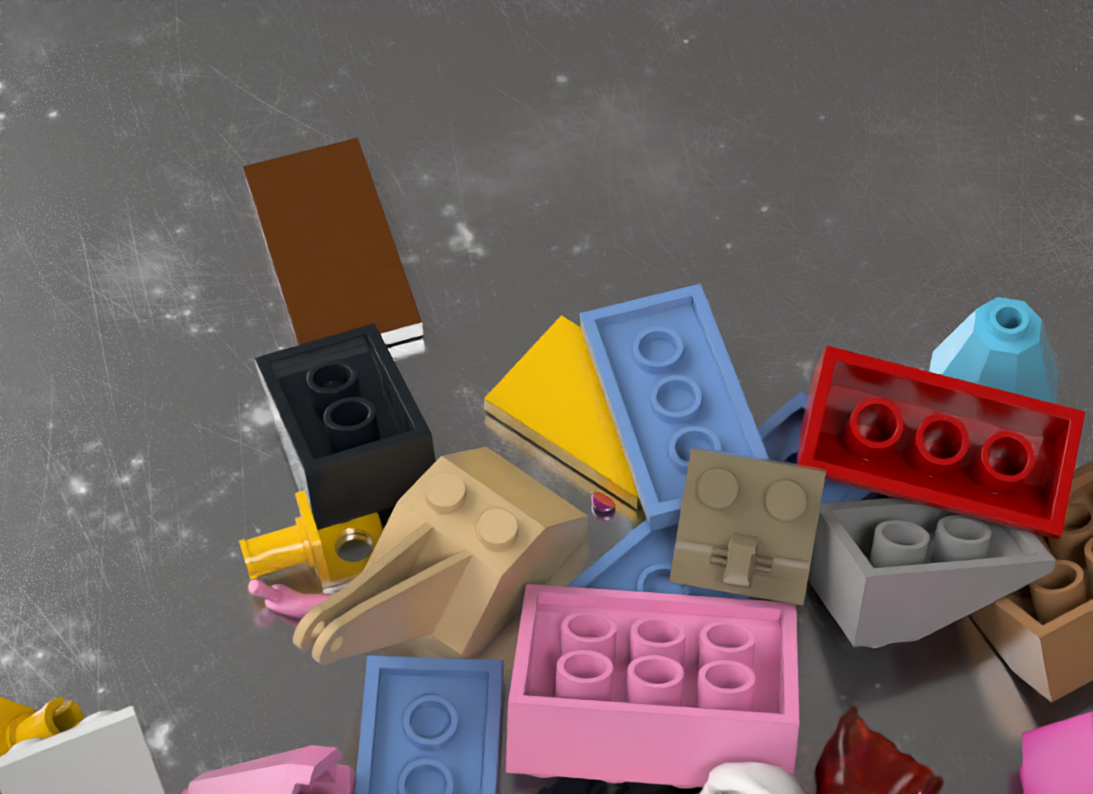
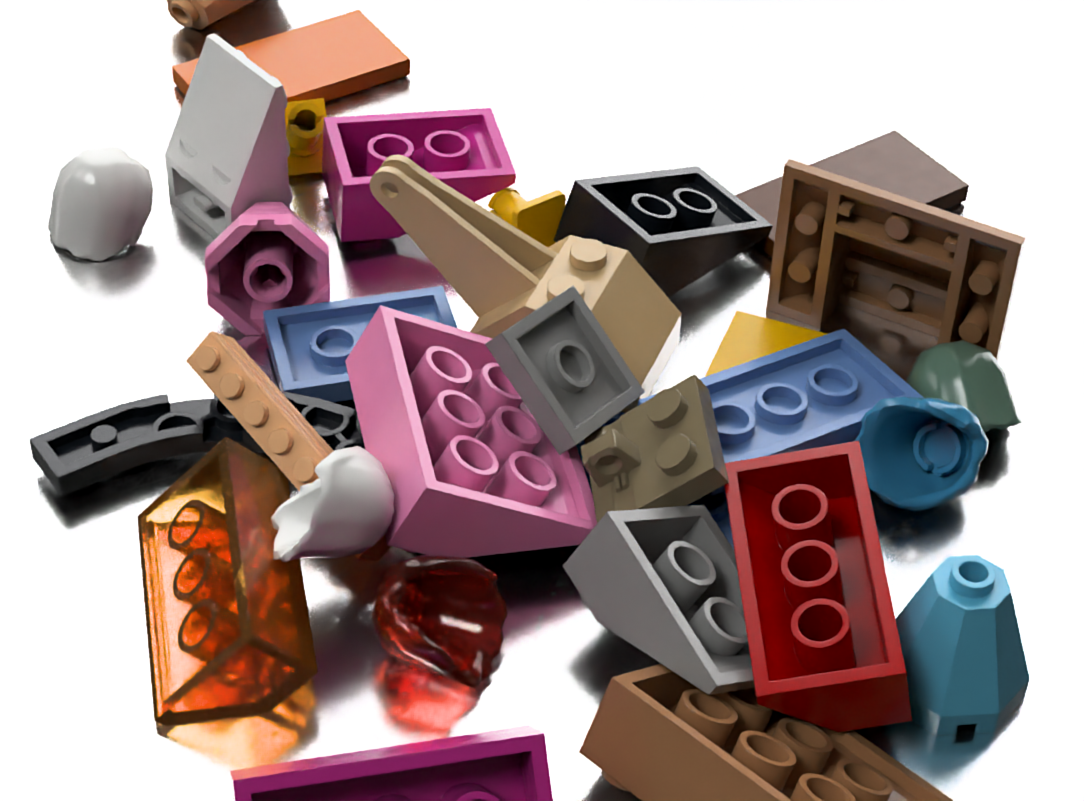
camera: 70 degrees right, 15 degrees down
none -> dark pink slope [322,108,516,242]
none -> light grey hinge [485,285,645,455]
none -> medium nougat slope [766,159,1026,361]
none -> dark azure hair [855,397,989,511]
none -> sand green hair [906,340,1022,433]

